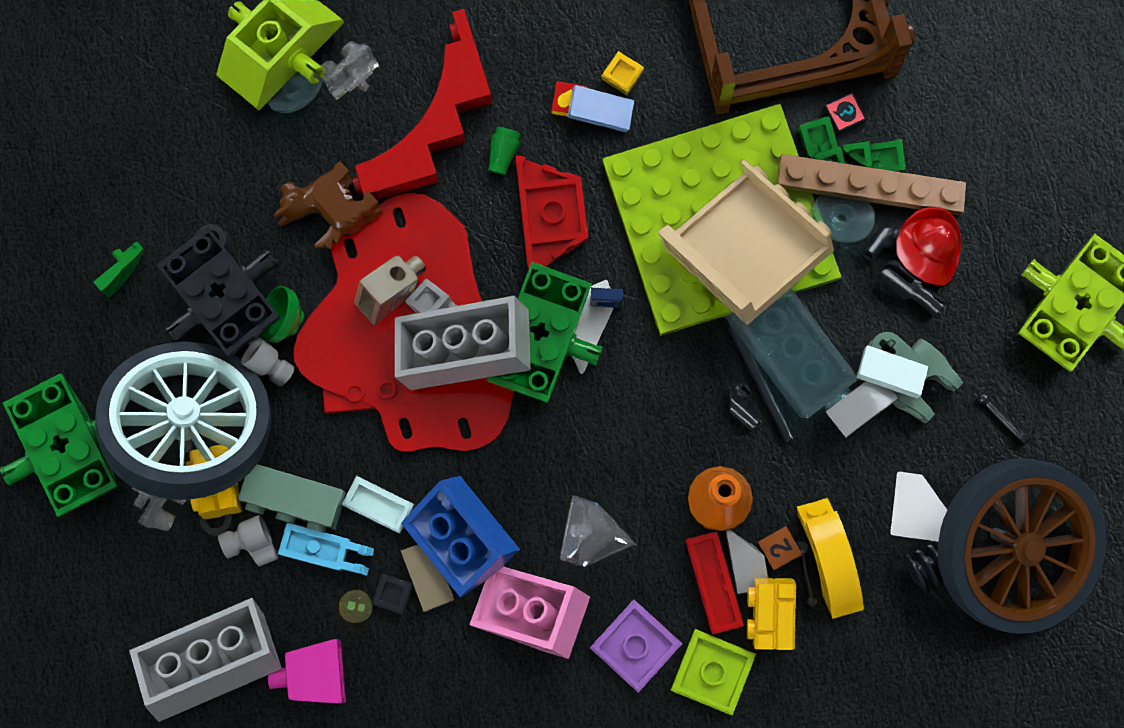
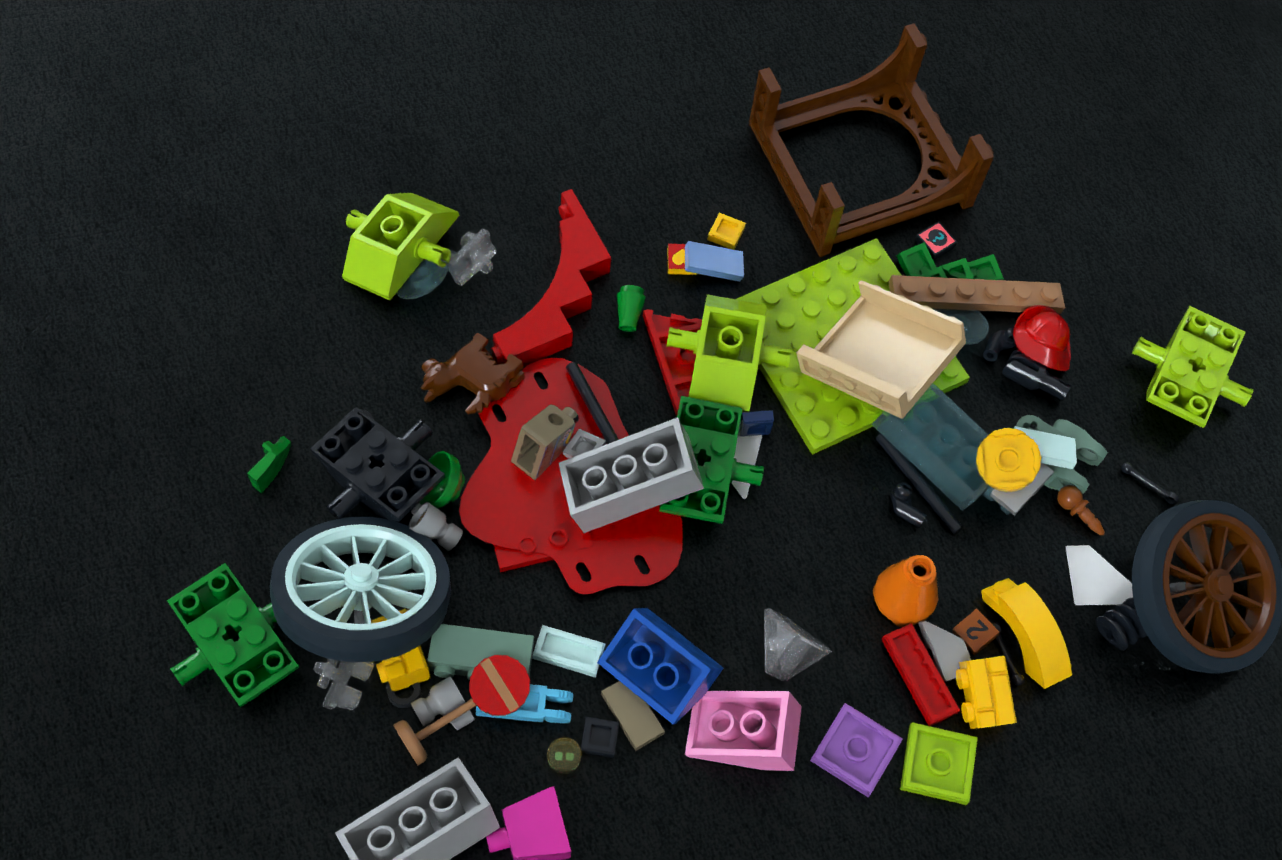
camera: 20 degrees left, 15 degrees down
none -> piece [393,655,530,765]
none -> black bar [566,362,619,444]
none -> lime slope [666,295,791,413]
none -> yellow tile [976,428,1041,492]
none -> dark orange bar [1057,485,1105,535]

